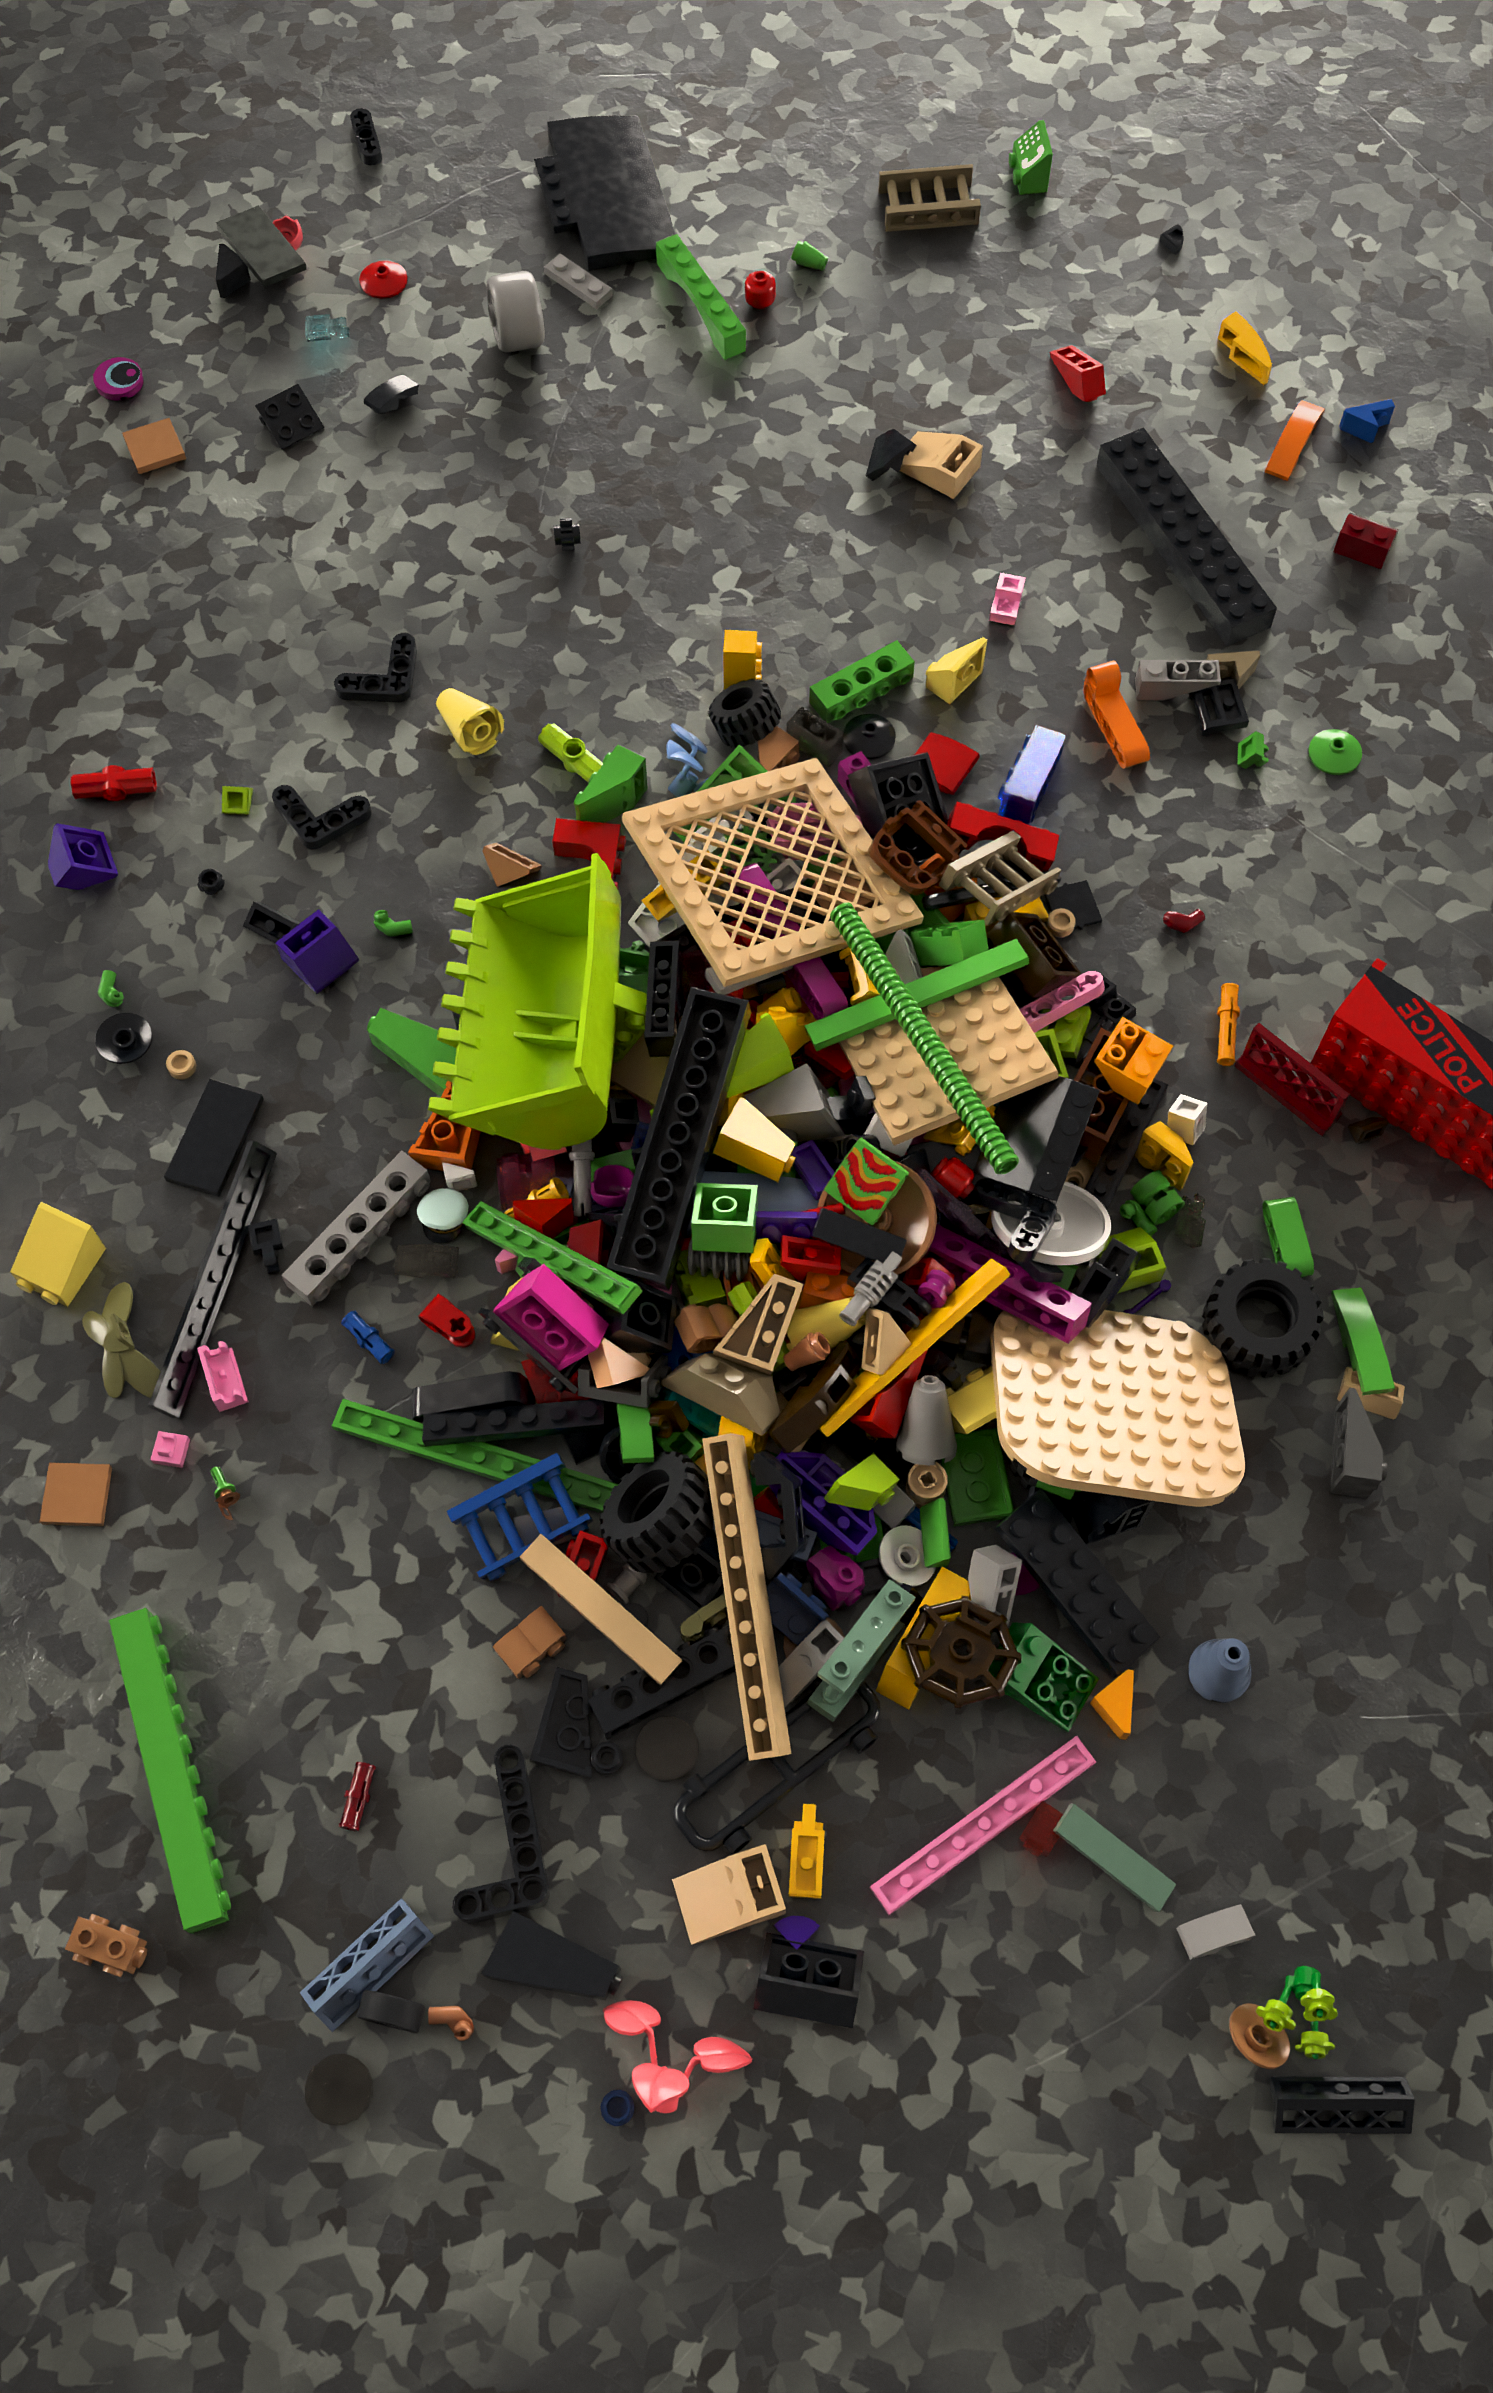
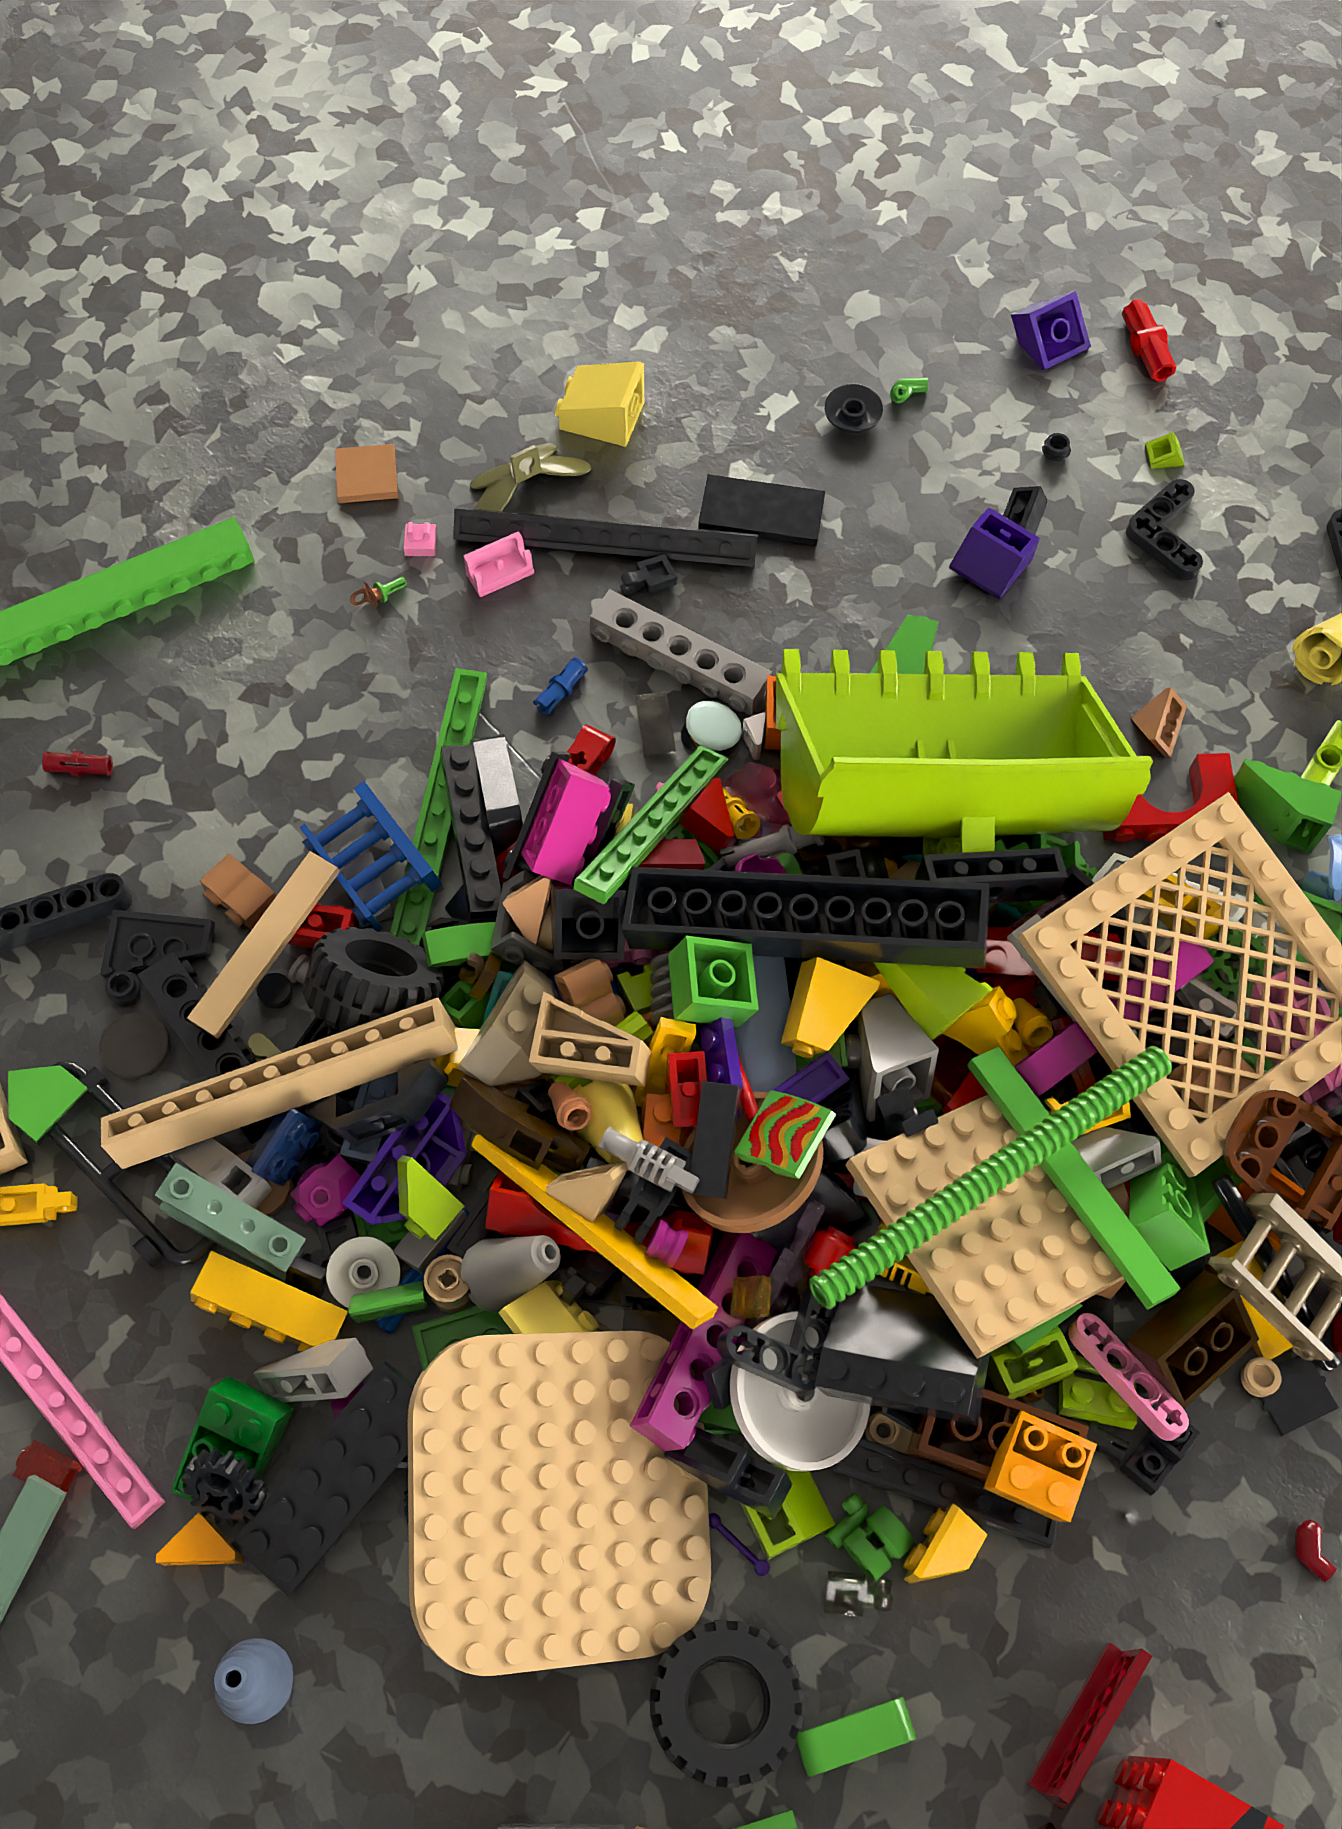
camera: 80 degrees right, 0 degrees up
tan tile [166,1050,196,1080] -> none
bright green arm [373,910,413,937] -> none
dark brown plate [901,1596,1022,1709] -> none
white brick [1167,1094,1207,1145] -> none
light orange pin [1217,983,1240,1066] -> none
none -> bright green slope [8,1066,88,1143]
none -> black gear [181,1448,267,1527]
none -> clear yellow tile [730,1275,772,1319]

